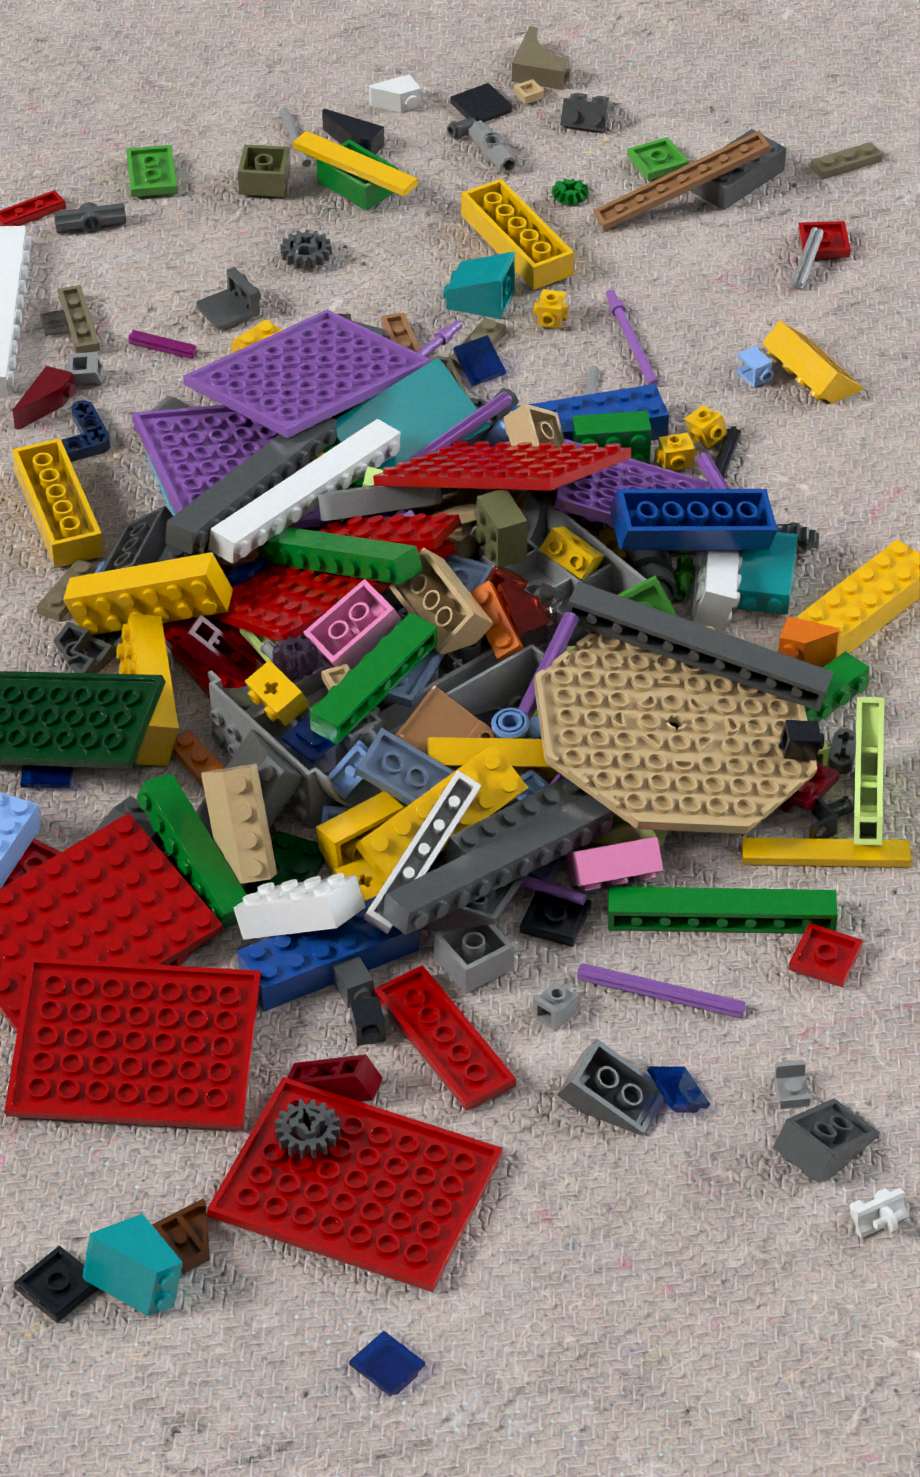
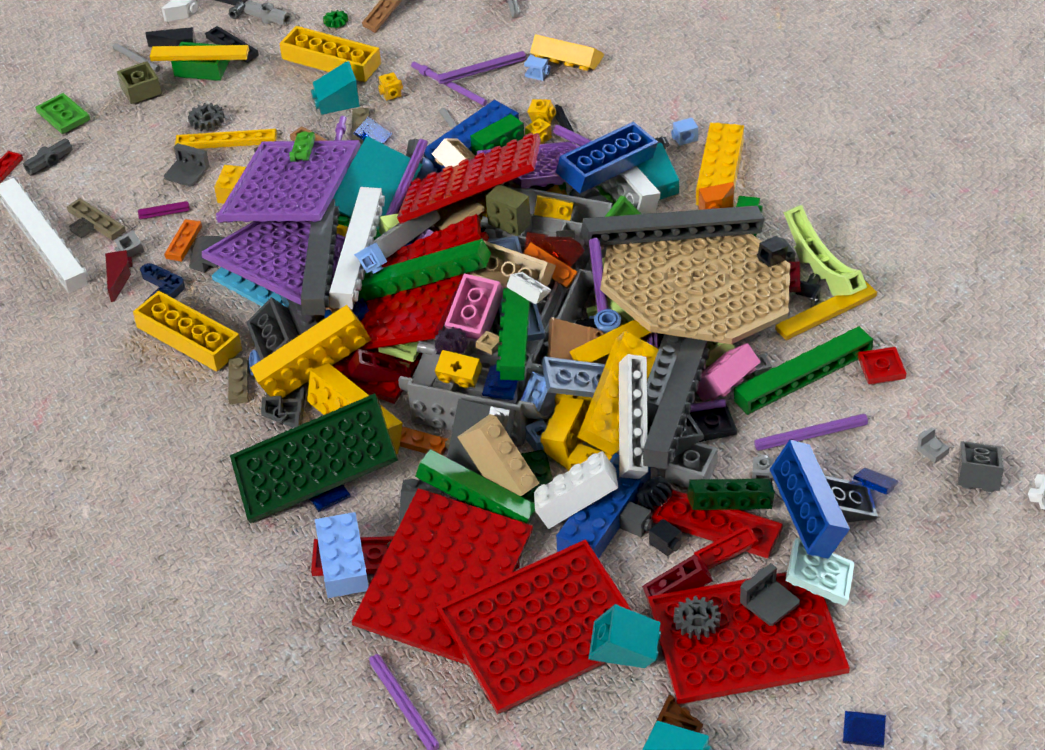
camera: 30 degrees left, 0 degrees up
none -> orange plate [164,219,202,261]
none -> yellow tile [175,129,277,149]
none -> black plate [205,26,259,63]
none -> bright green plate [289,131,315,162]
none -> light blue window [354,242,387,274]
none -> medium lavender axle [437,51,526,84]
none -> white slope [507,272,551,304]
none -> teal slope [589,604,661,668]
none -> black gear [637,476,673,510]
none -> light blue brick [671,118,698,146]
none -> dark green brick [687,479,775,510]
none -> red tile [694,524,759,570]
none -> dark grey bracket [740,563,800,626]
none -> light grey plate [752,354,772,377]
none -> blue brick [770,440,850,559]
none -> light aqua plate [785,537,854,606]

